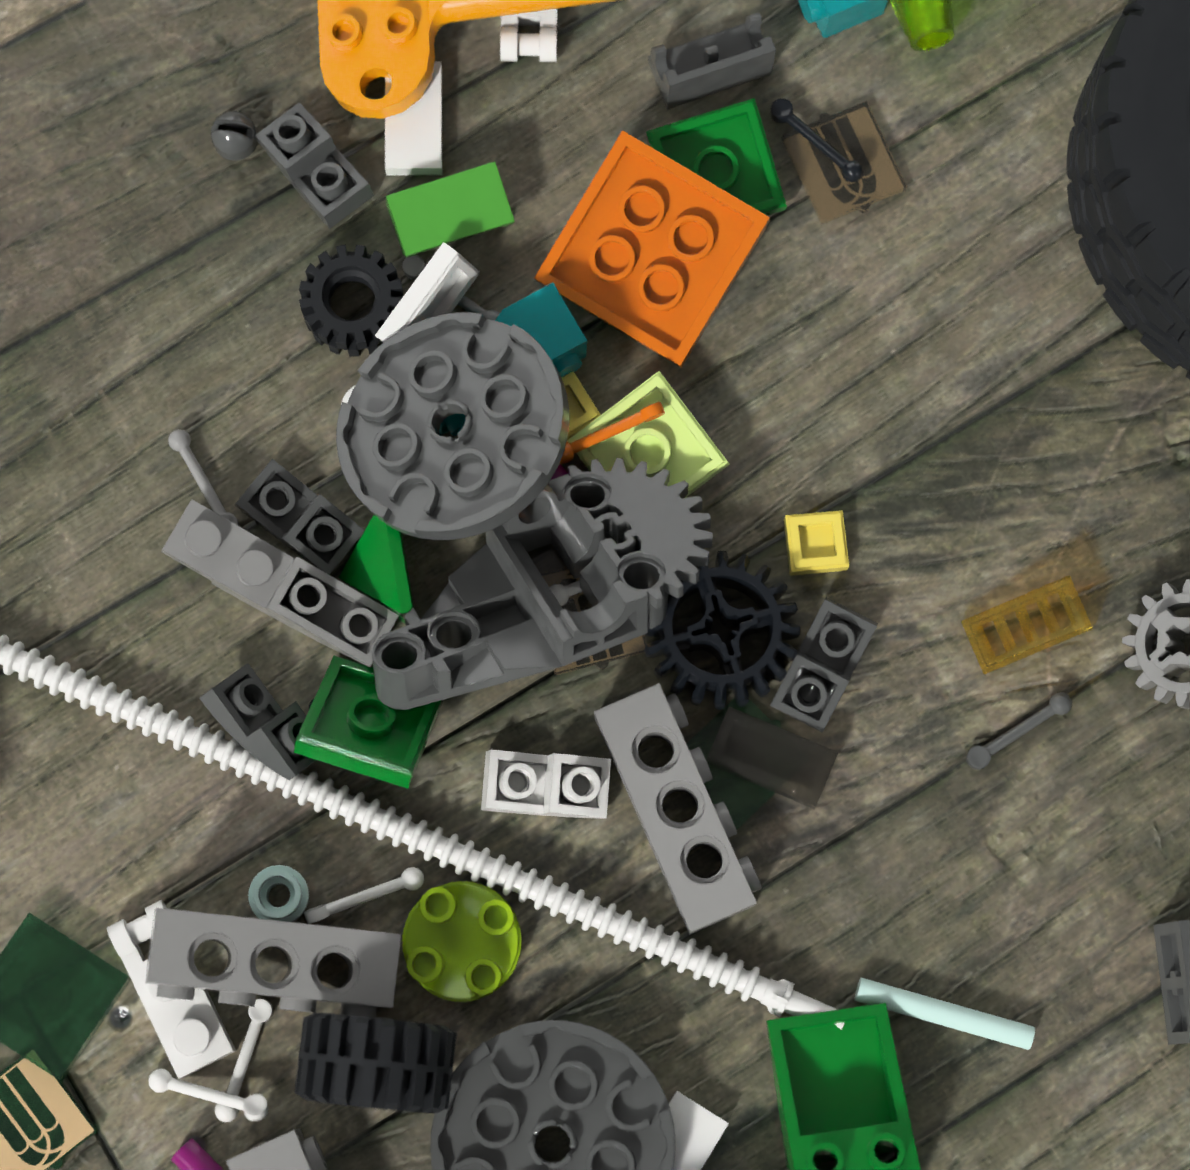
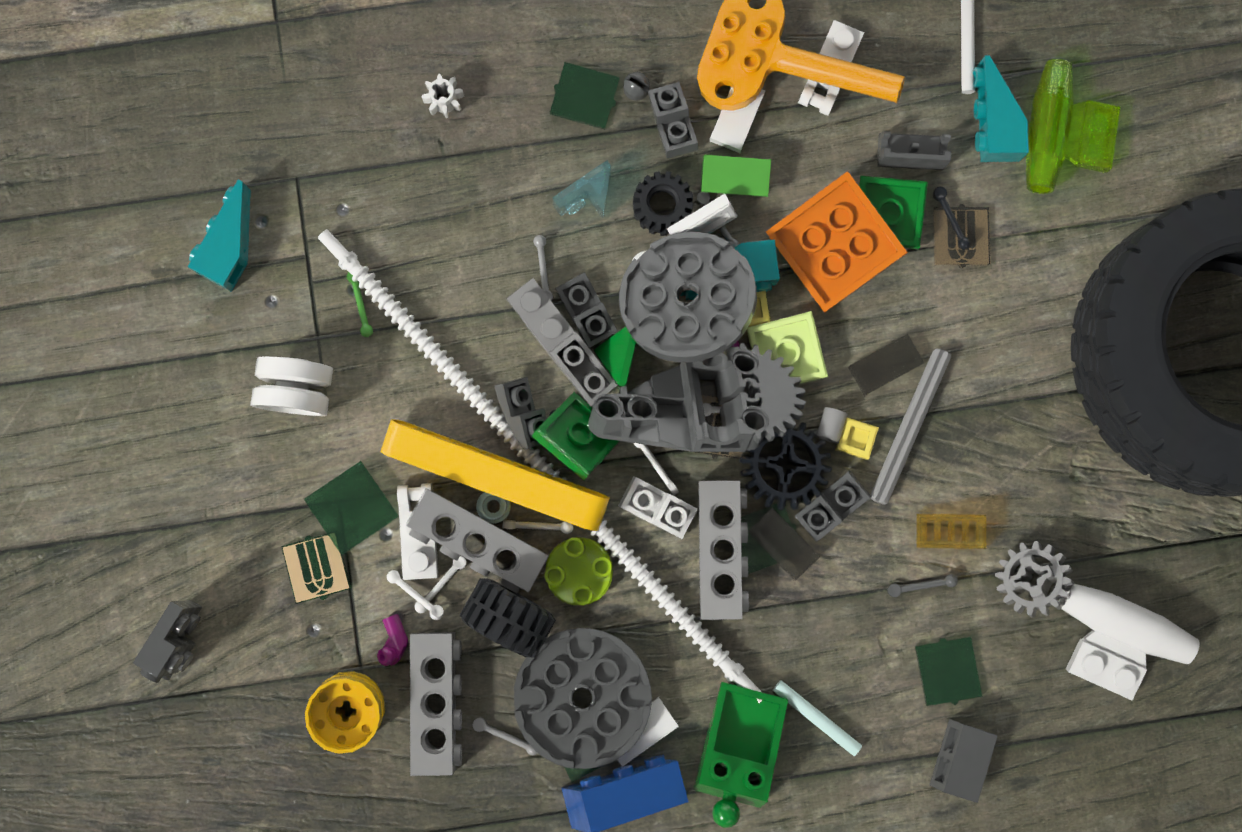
camera: 25 degrees right, 5 degrees up
orange hinge [560,402,665,464] -> none
none -> yellow beam [380,419,610,531]
none -> clear green piece [550,62,620,130]
none -> clear light blue slope [552,160,611,218]
none -> white hinge [634,443,679,496]
none -> light grey hinge [816,407,847,443]
none -> clear smoke tile [848,334,924,396]
none -> light grey axle [870,348,951,505]
none -> clear green piece [915,637,983,706]

